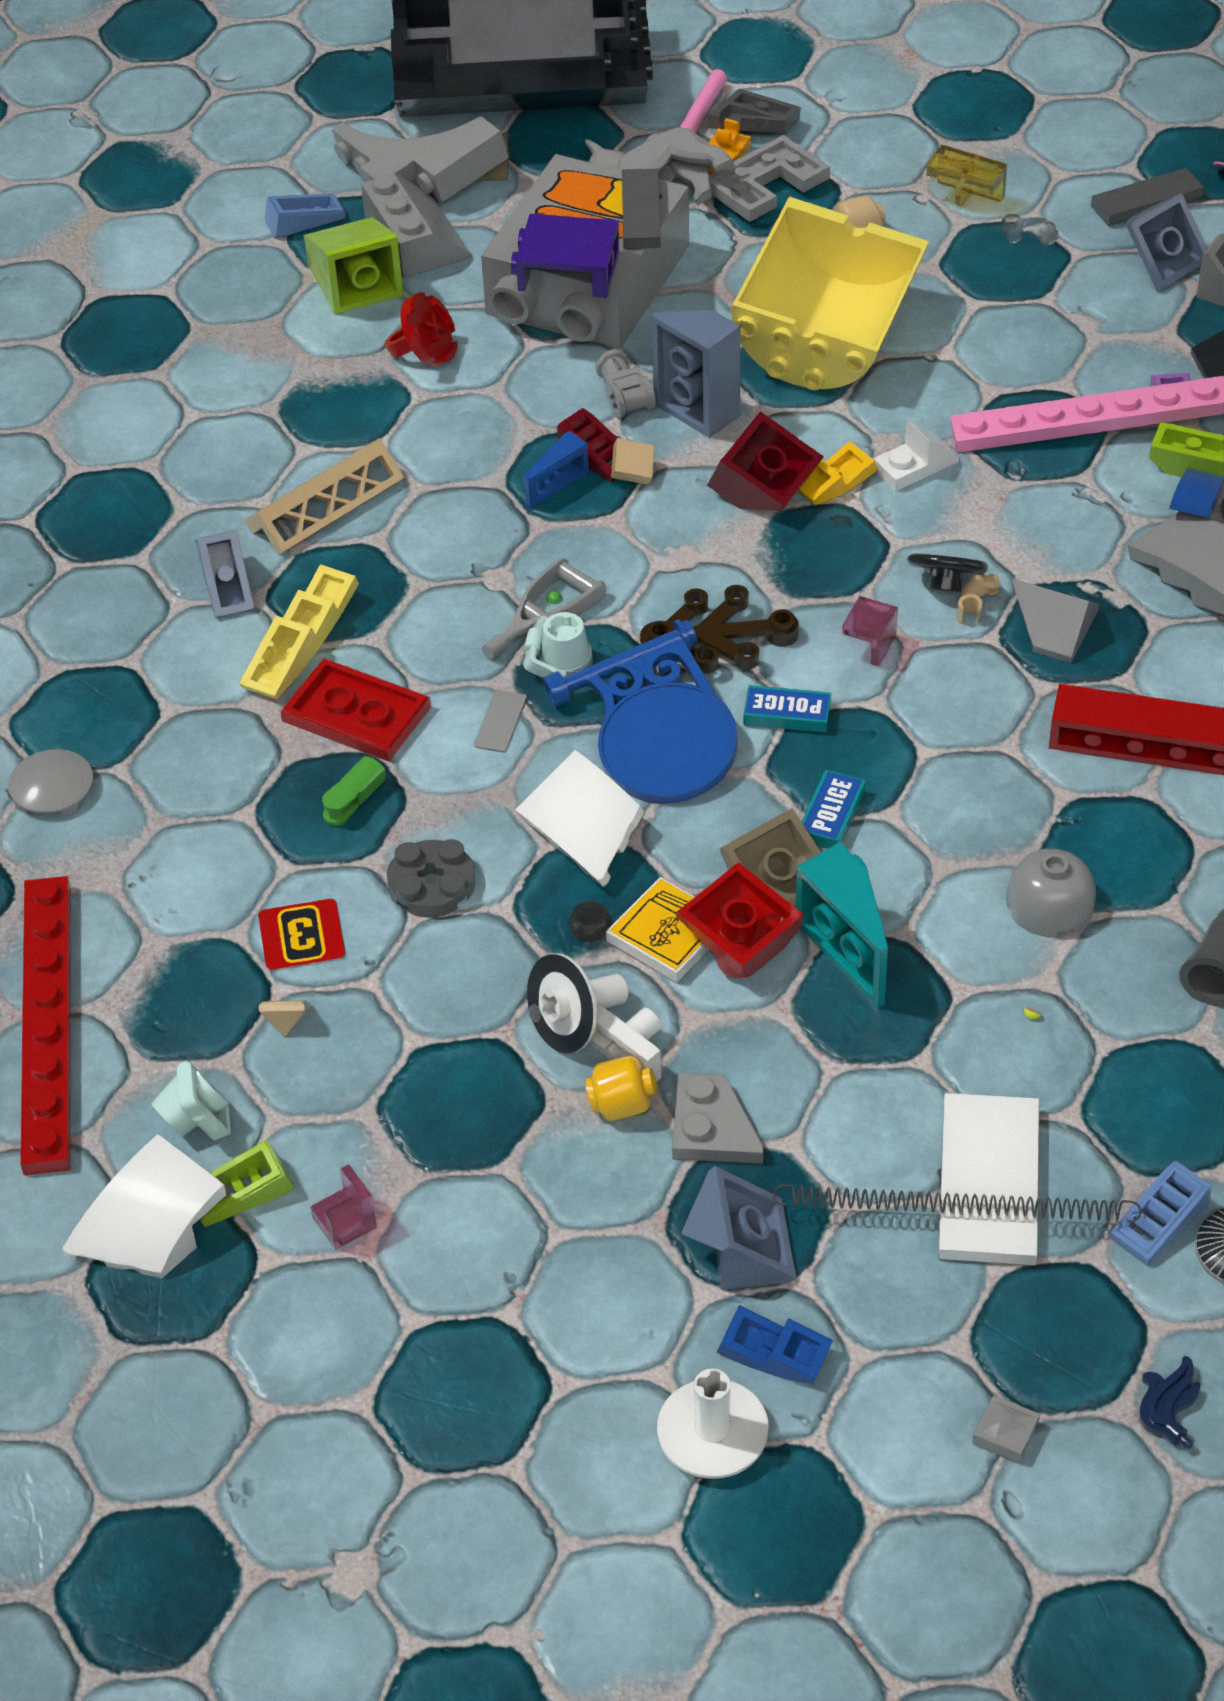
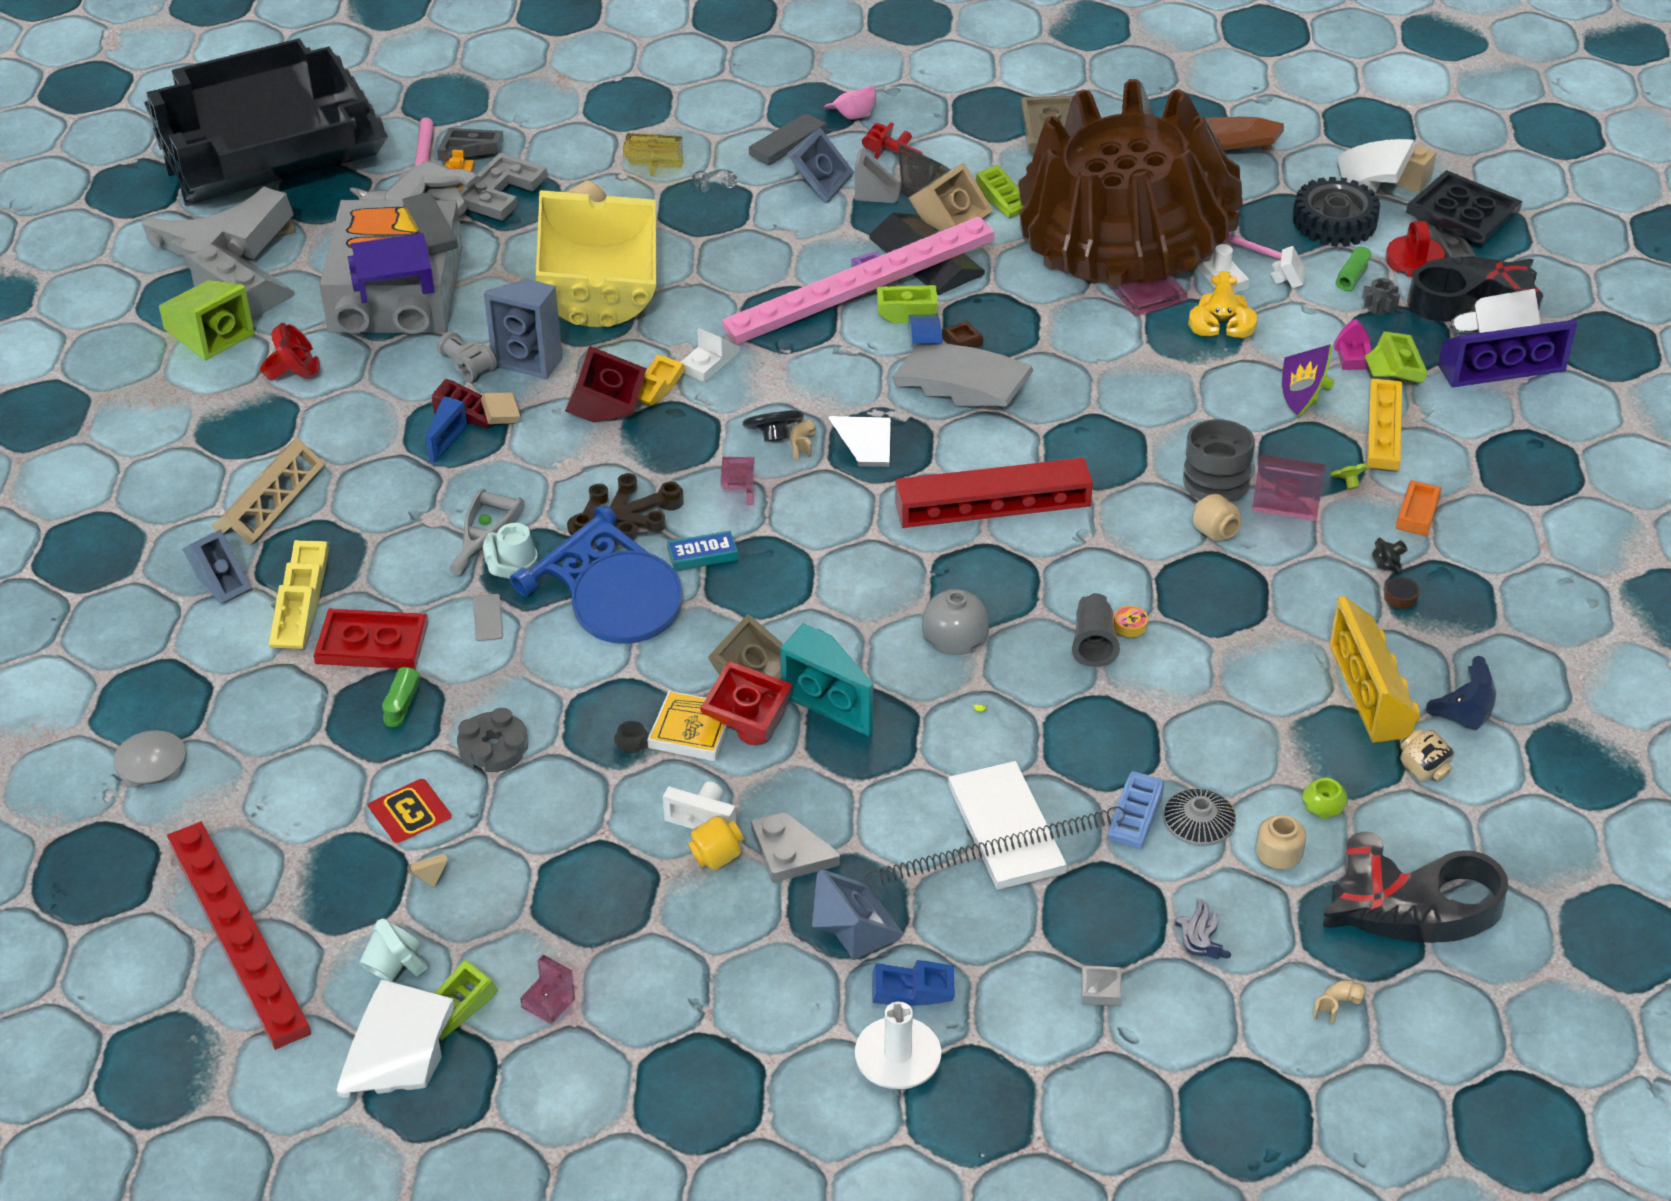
camera: 25 degrees left, 5 degrees down
medium blue slope [265,193,346,237] -> none
white slope [515,750,644,887] -> none
piece [527,953,628,1053] -> none
tile [801,770,866,848] -> none

